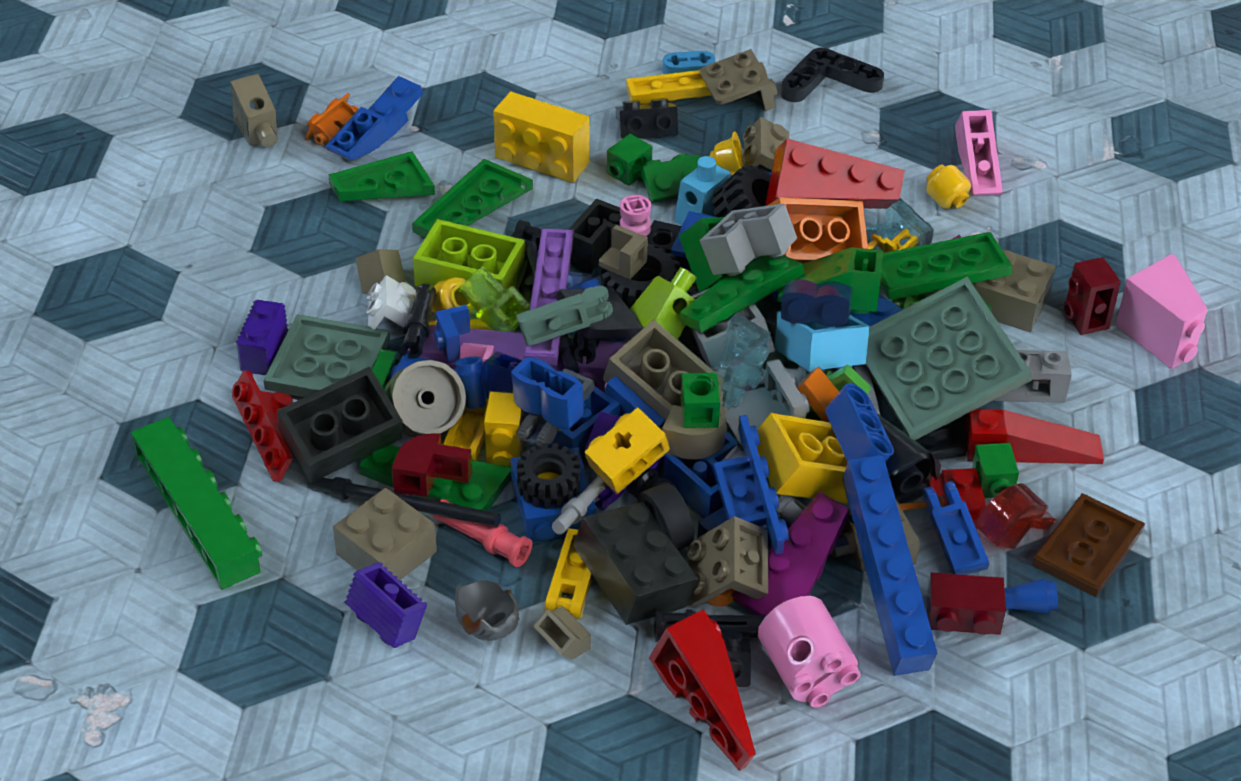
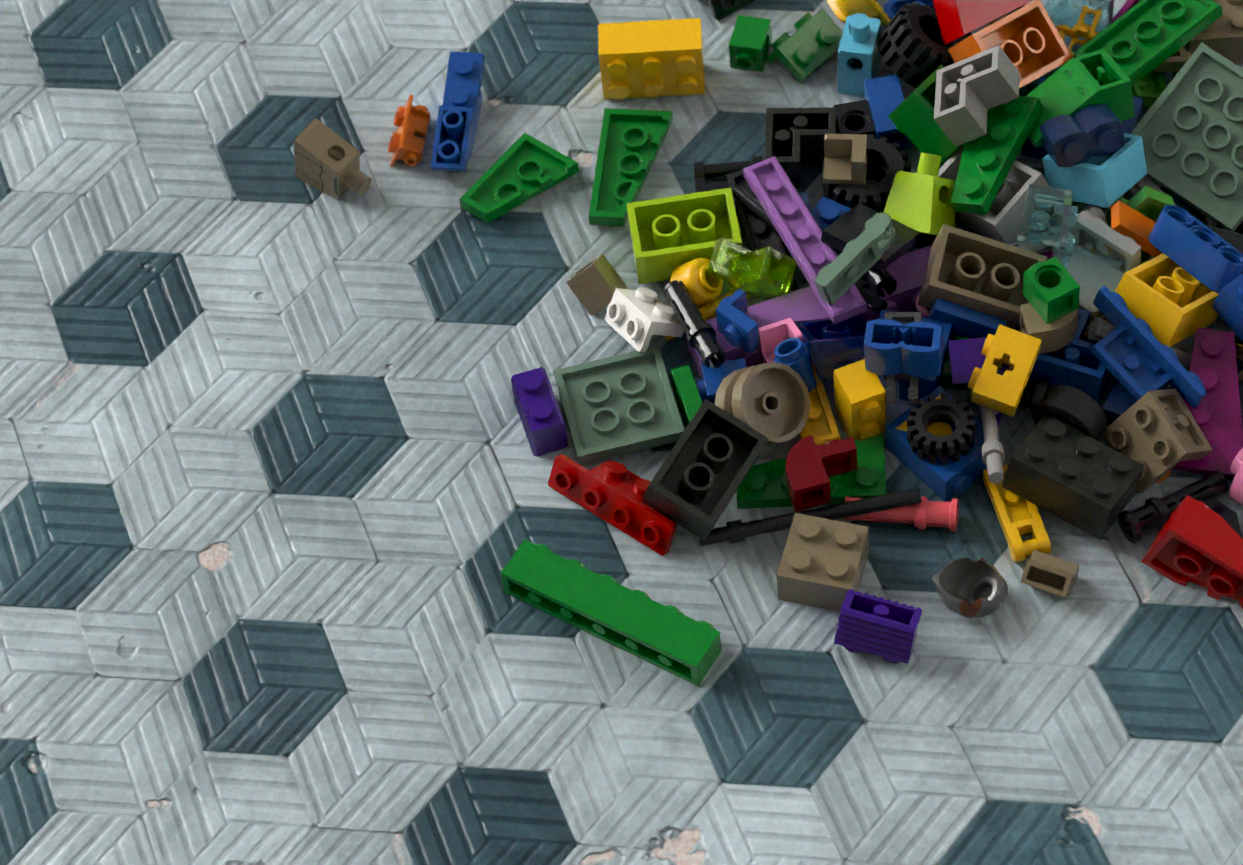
camera: 20 degrees left, 10 degrees up
bright pink wheel [620,195,652,237] -> none

